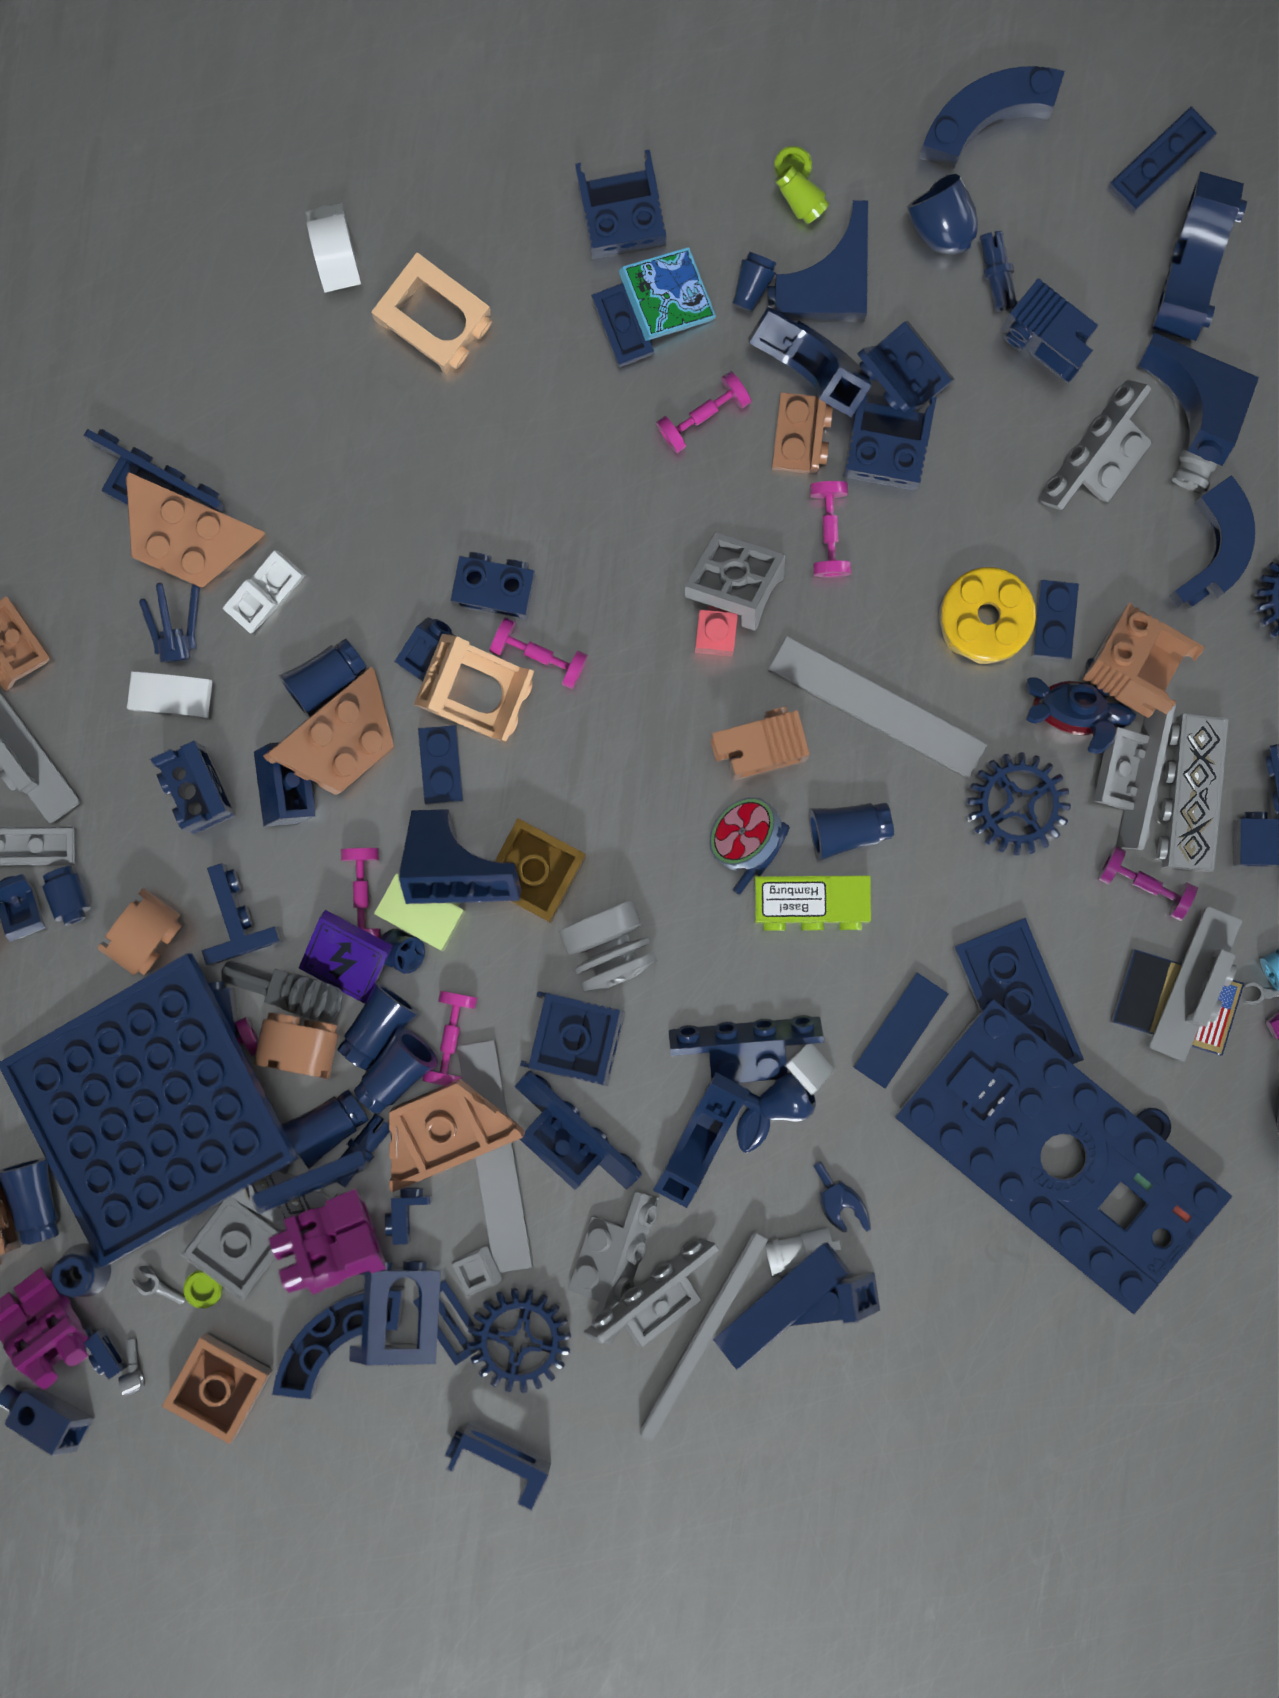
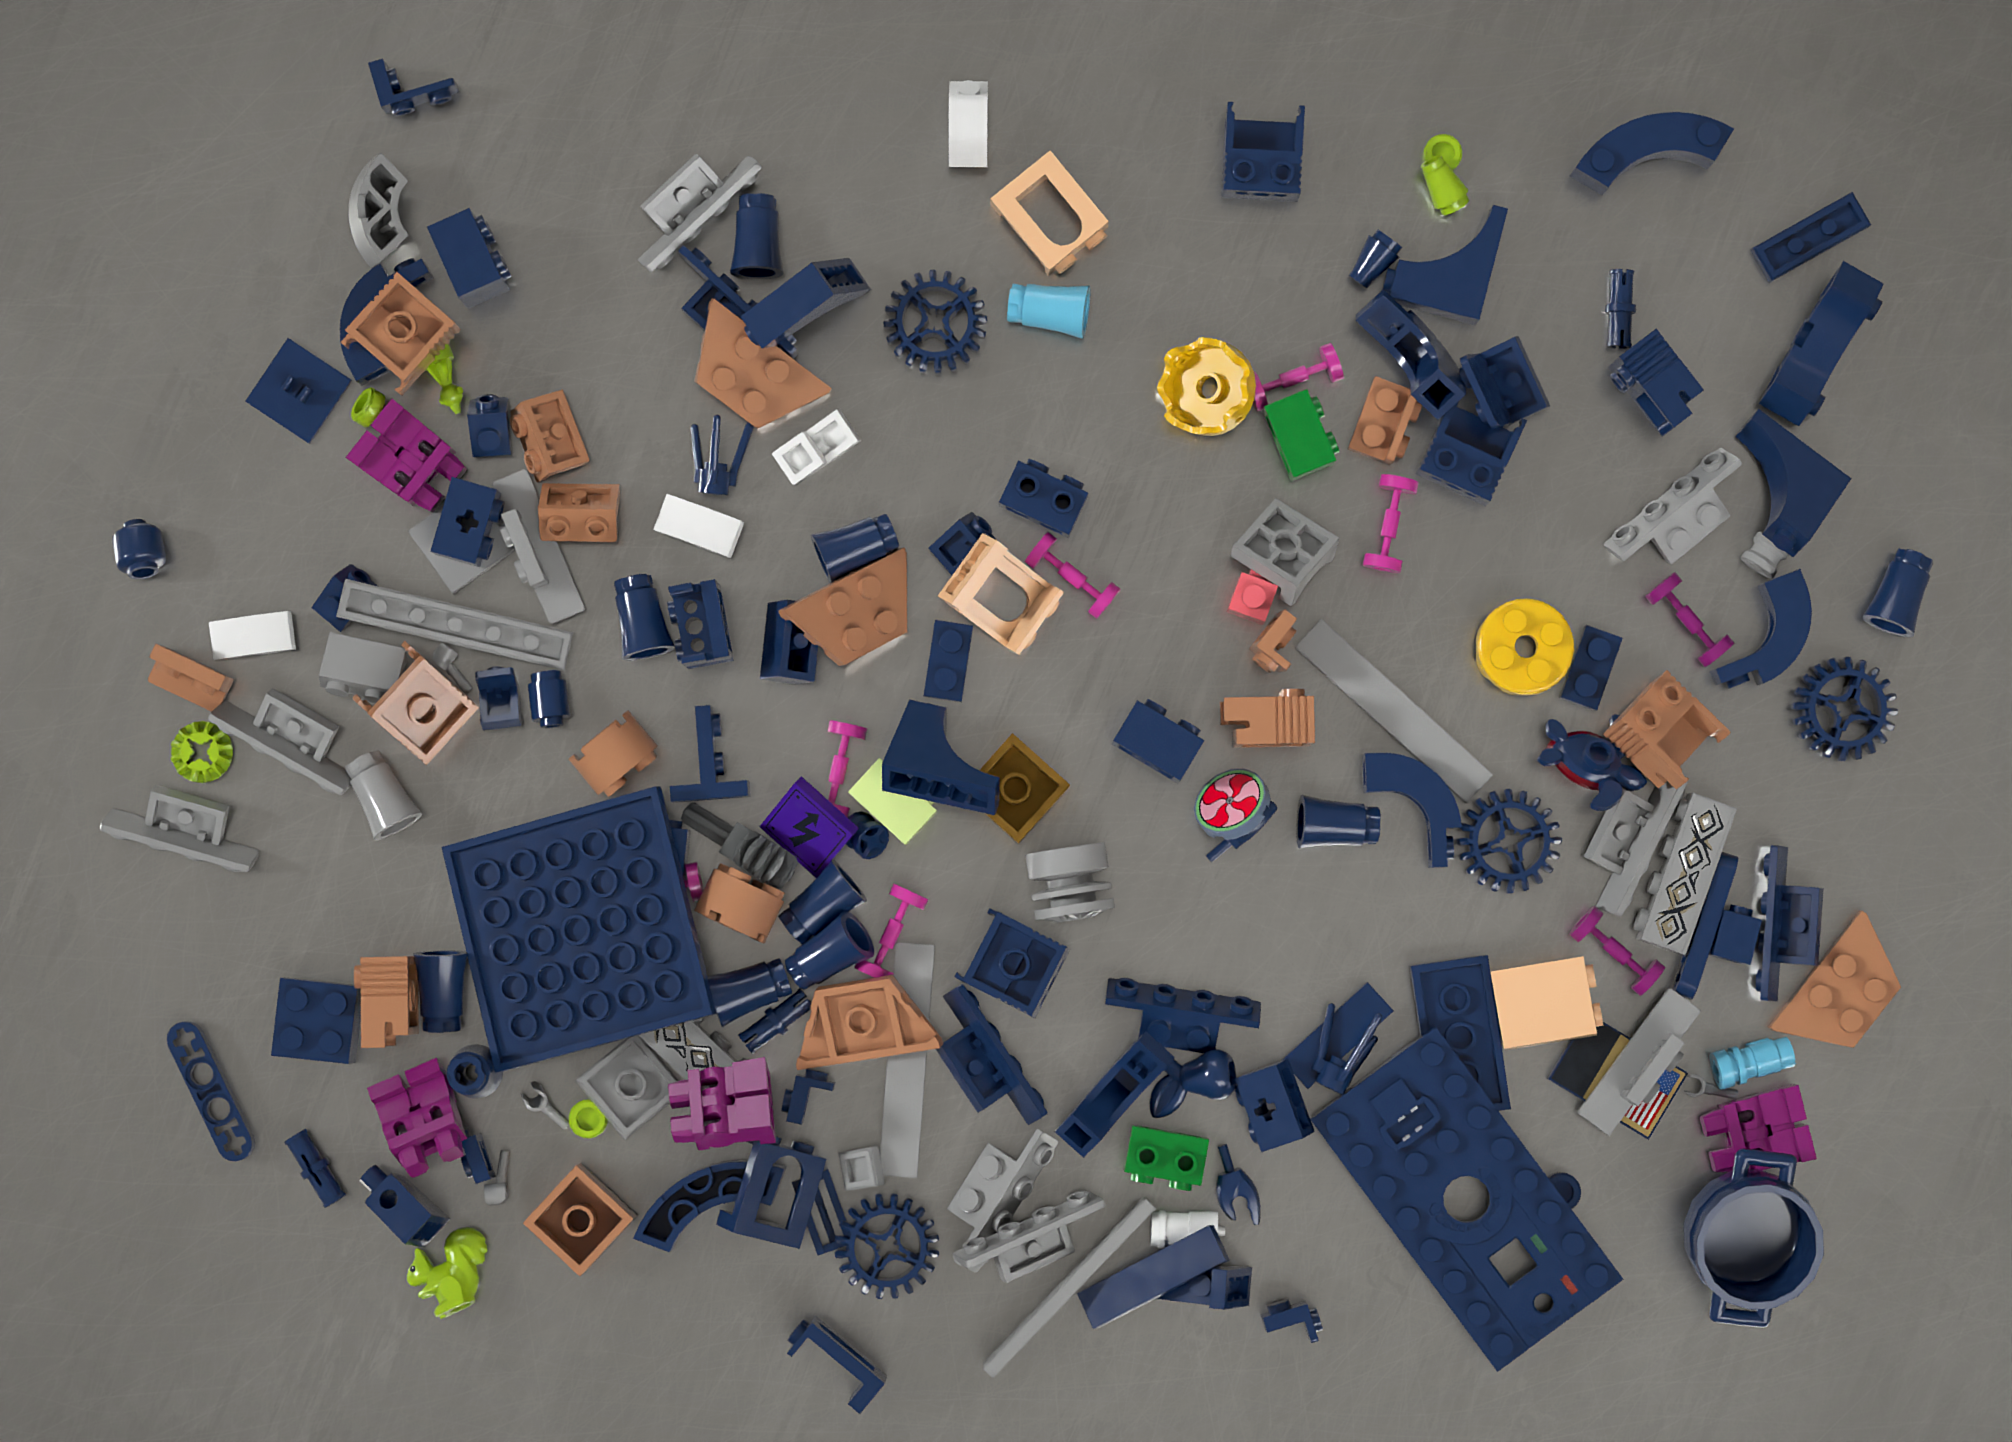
camera: 15 degrees right, 0 degrees up
dark blue tile [252,1150,366,1214] -> none
dark blue plate [591,283,654,368] -> none
tile [618,247,716,341] -> none
lime brick [754,876,871,931] -> none
white slope [786,1044,834,1095] -> none
dark blue piece [907,174,978,254] -> none
none -> lime animal [407,1227,488,1319]
none -> nougat bracket [538,483,620,542]
none -> dark blue plant [614,574,675,661]
none -> light grey bracket [638,154,762,272]
none -> dark blue plant [730,193,784,279]
none -> dark blue arch [740,258,871,349]
none -> dark blue gear [883,269,987,374]
none -> medium azure plant [1007,284,1091,339]
none -> dark blue brick [1112,699,1205,784]
none -> green brick [1123,1124,1209,1191]
none -> yellow plate [1157,337,1256,436]
none -> dark blue brick [1235,1059,1315,1152]
none -> nougat bracket [1249,609,1297,673]
none -> dark blue bracket [1260,1299,1323,1343]
none -> green brick [1262,389,1340,482]
none -> dark blue plant [1312,1003,1383,1095]
none -> dark blue arch [1362,753,1462,868]
none -> light nougat brick [1491,956,1604,1050]
none -> magenta wheel [1645,572,1735,667]
none -> dark blue beam [1672,851,1739,1000]

